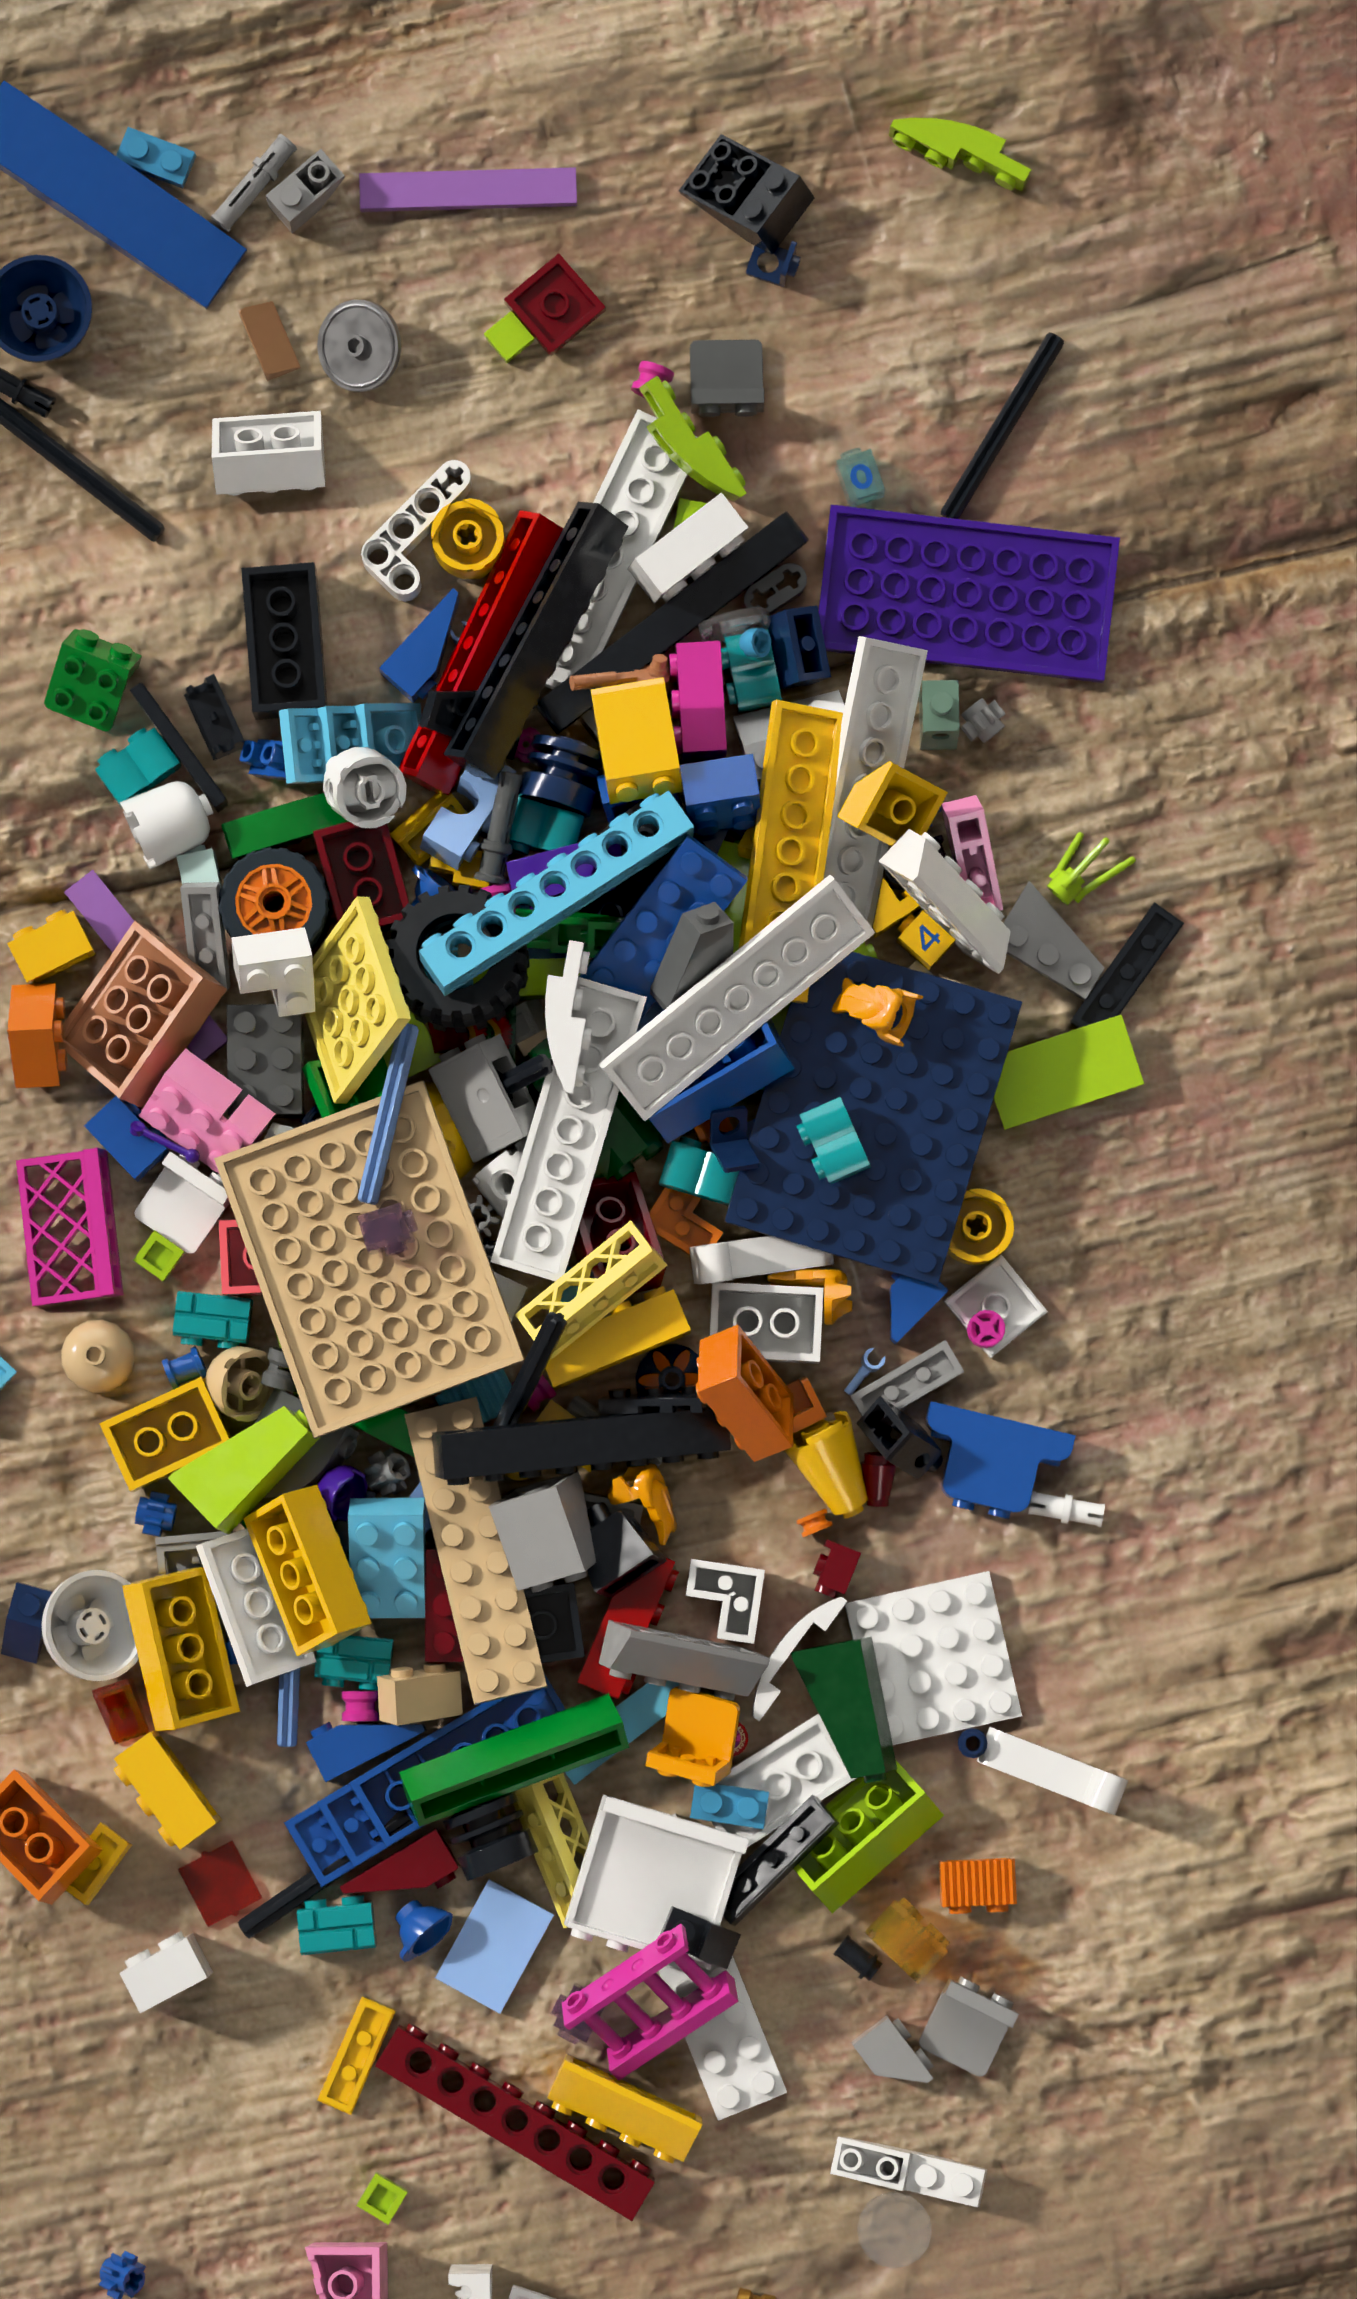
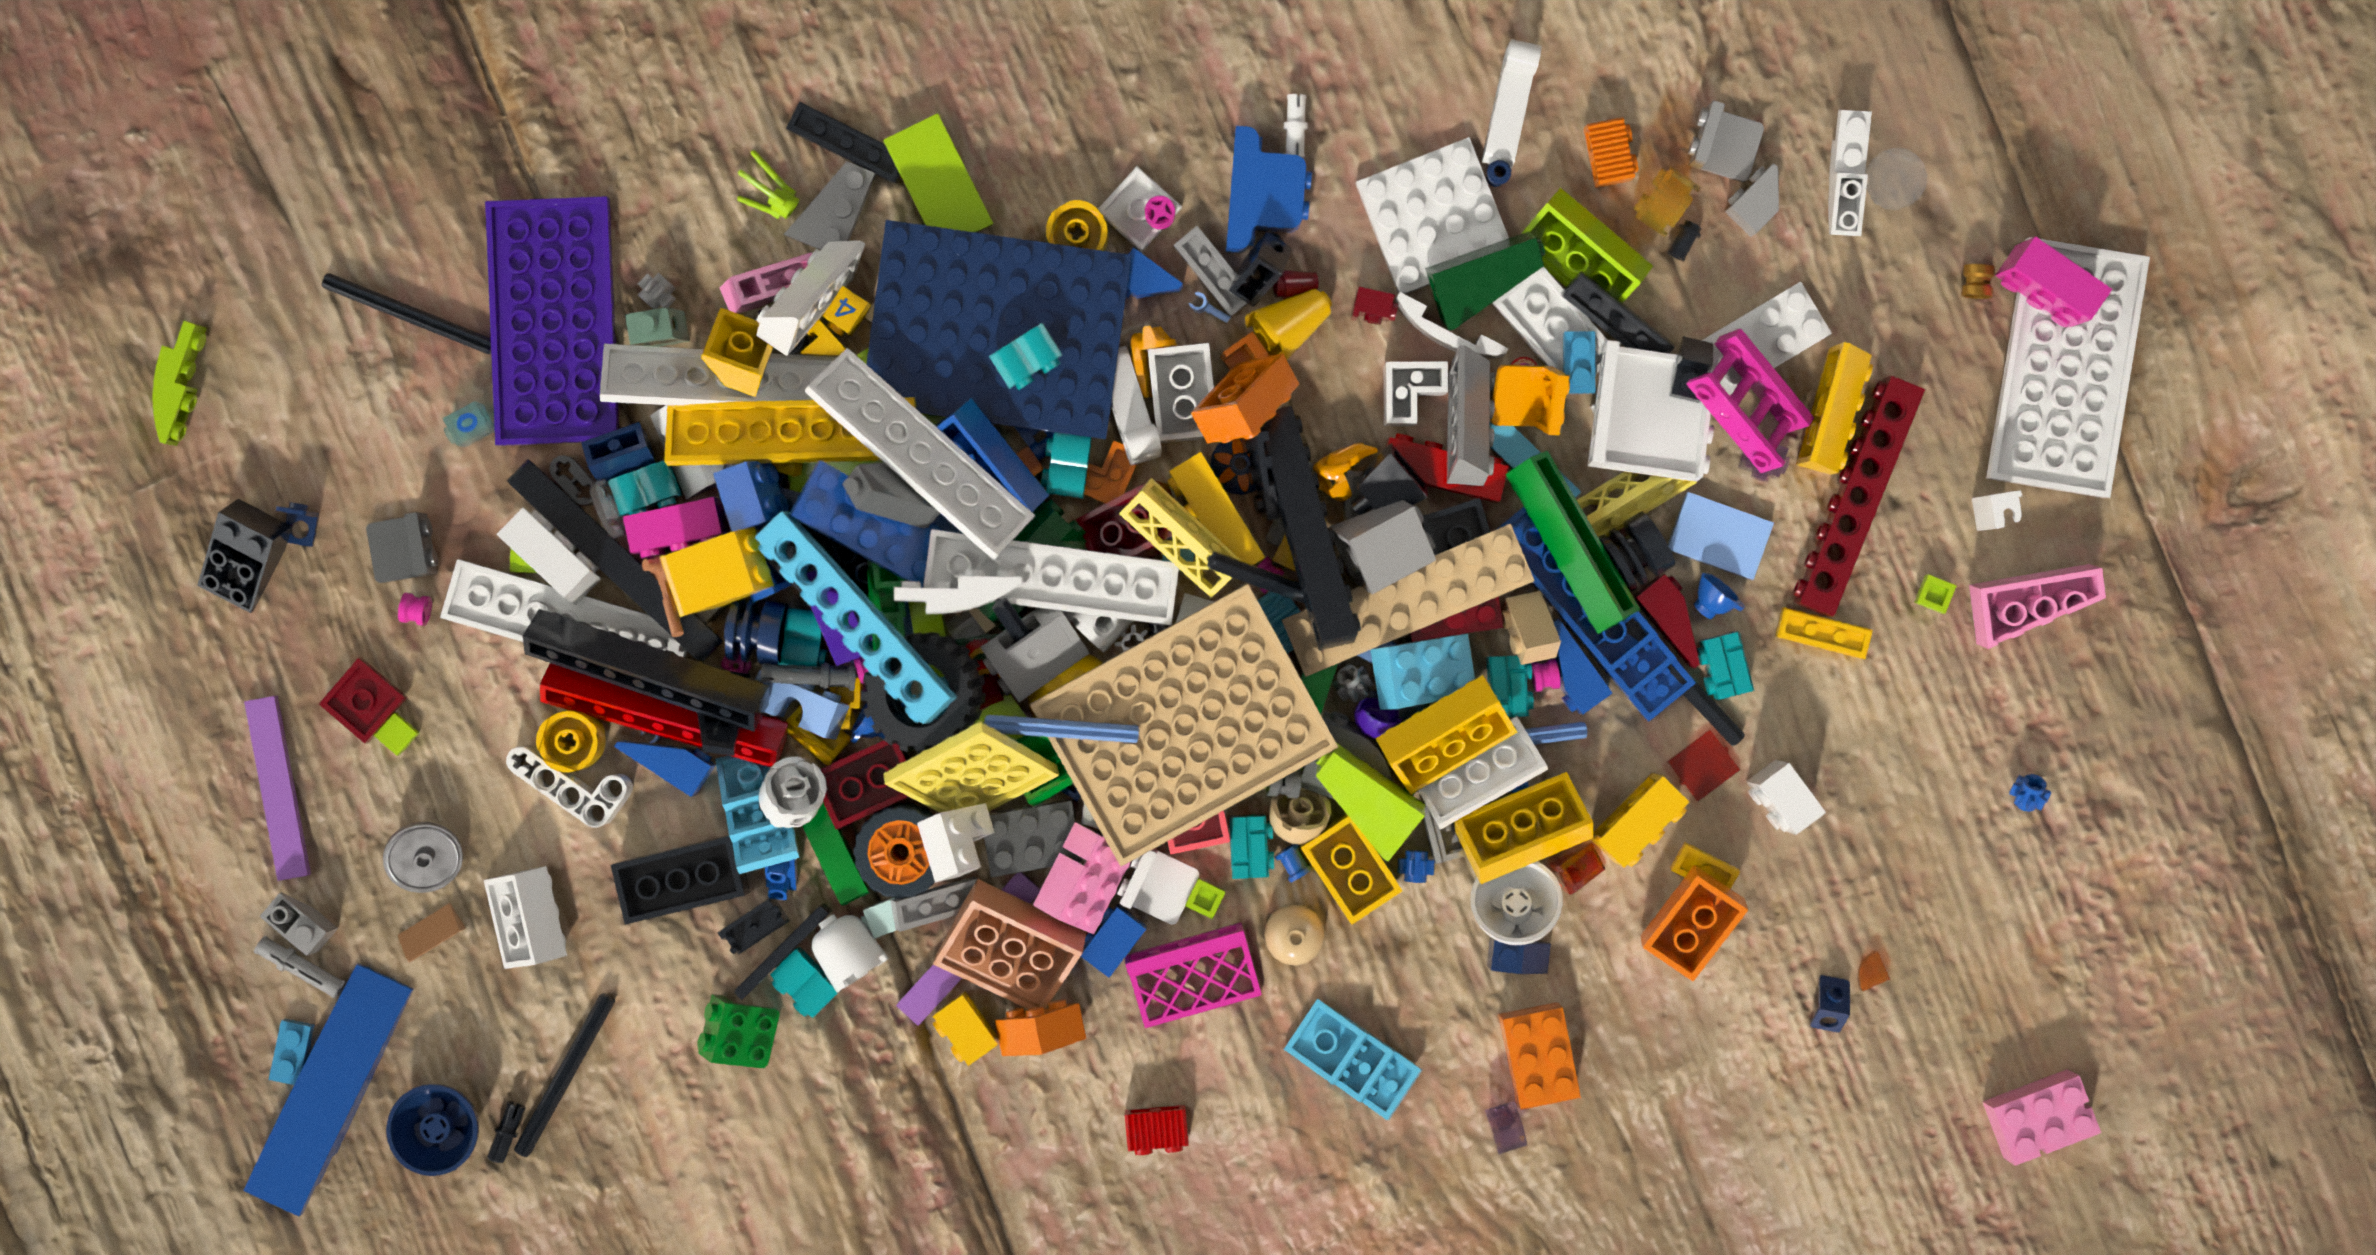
camera: 95 degrees left, 5 degrees up
dark purple hinge [130,1121,200,1163] -> none
clear purple brick [357,1203,418,1256] -> none
lime slope [639,376,747,502] -> none
dark blue bracket [710,1105,759,1173] -> none
dark azure hinge [739,628,771,658] -> none
orange bush [796,1508,833,1538] -> none
light orange hair [831,978,924,1047] -> none

